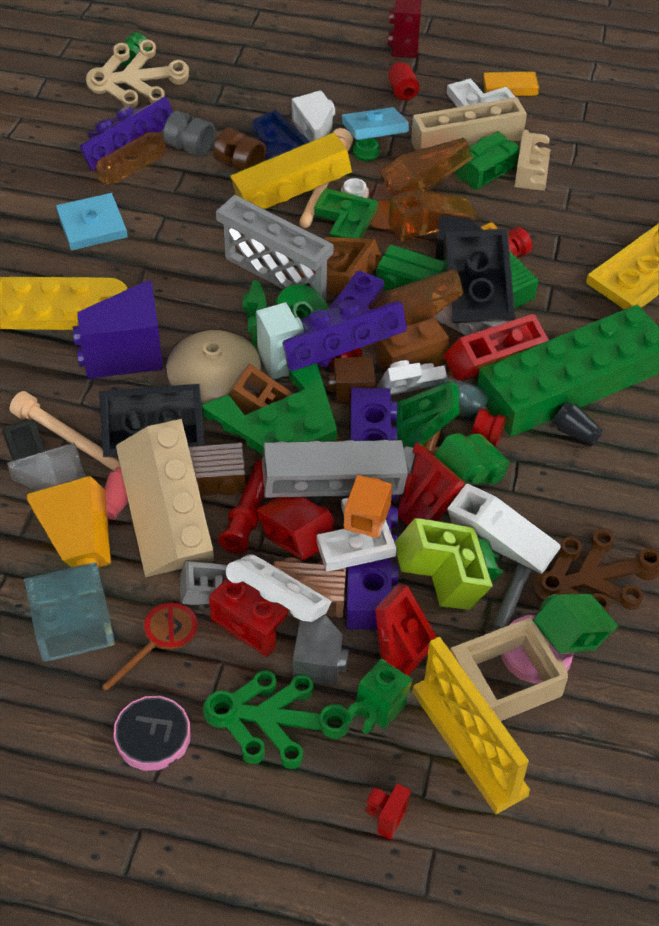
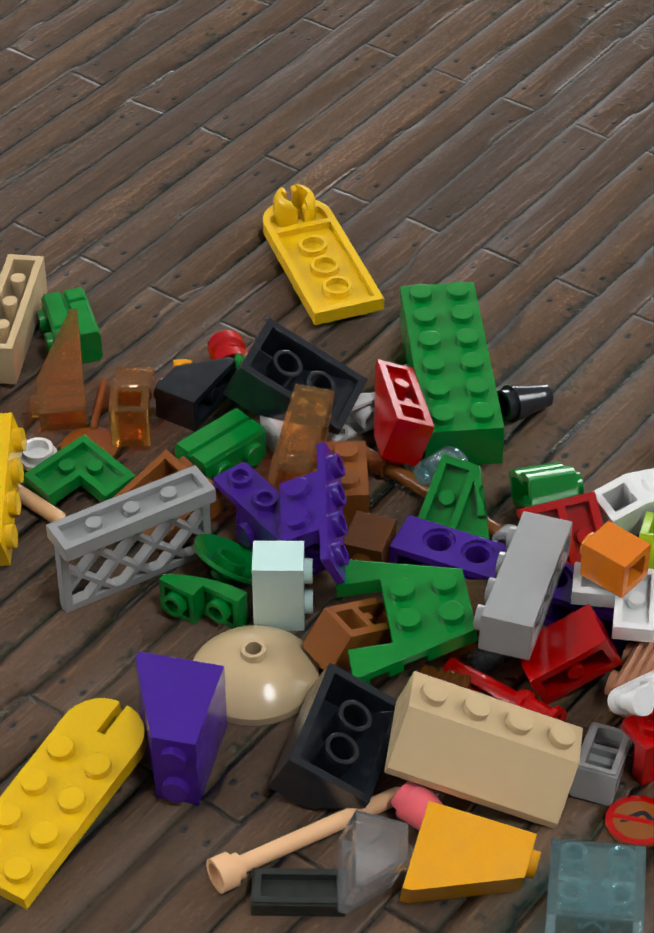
camera: 65 degrees left, 10 degrees down
white plate [377,360,447,395] -> none
red wheel [471,408,506,447] -> none
tan hinge [514,130,551,191] -> none

